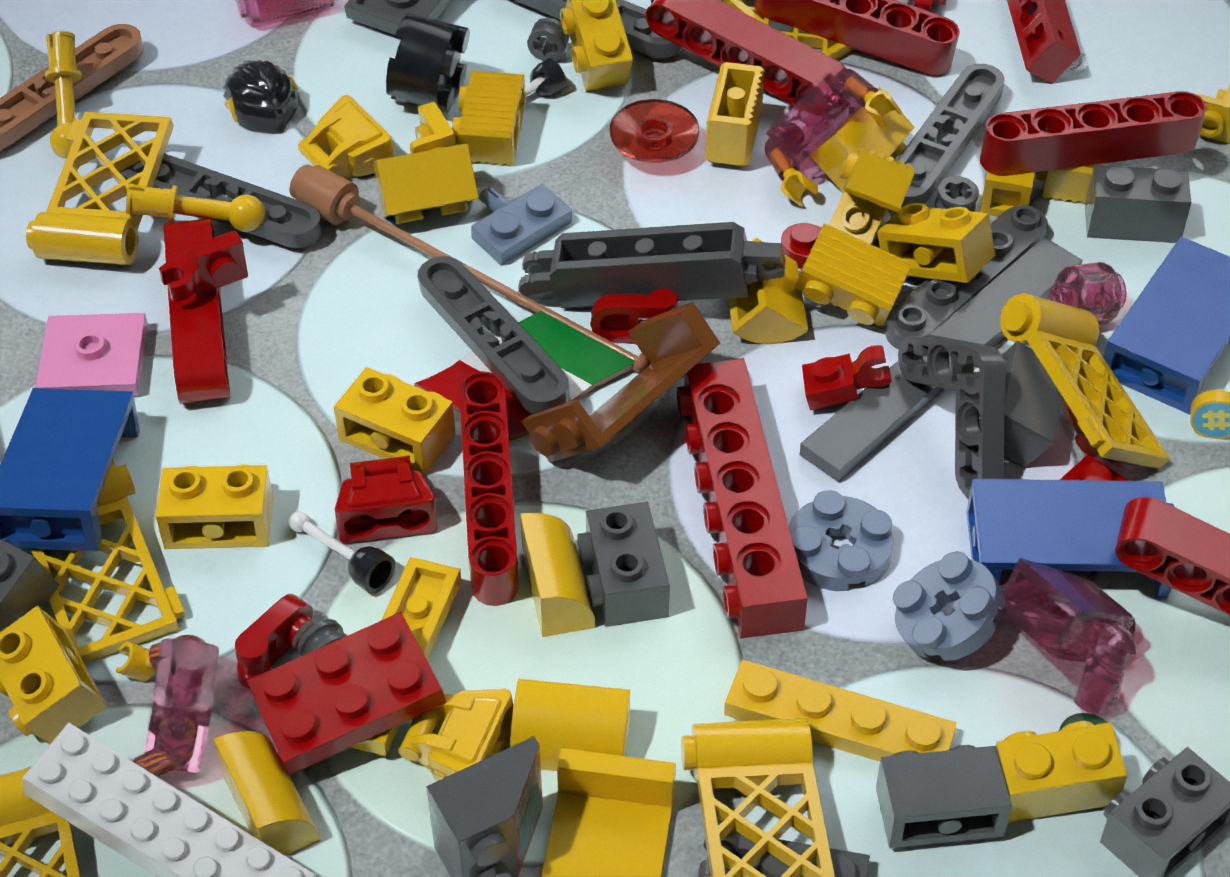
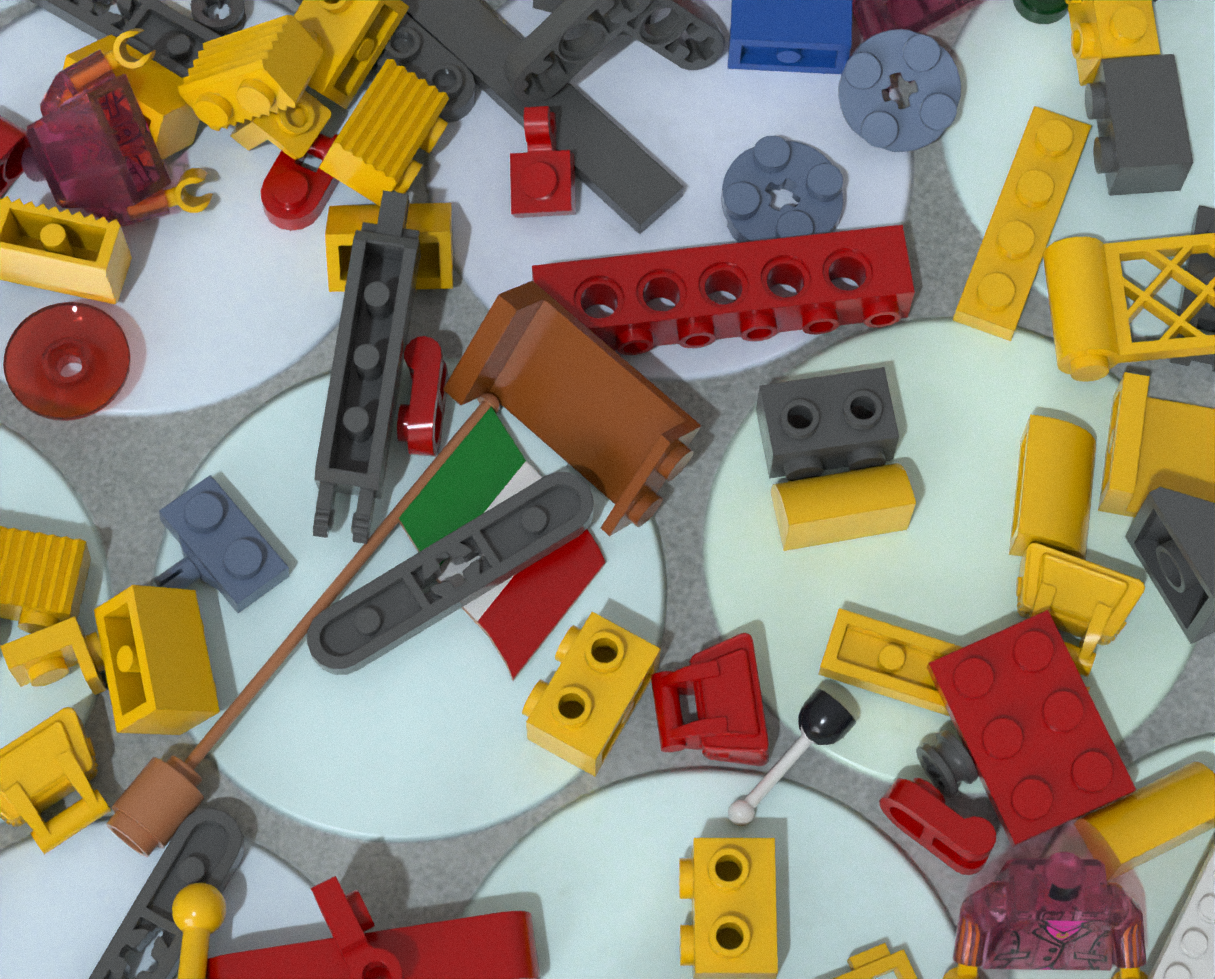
camera: 90 degrees left, 20 degrees up
red beam [459,371,519,606] -> none

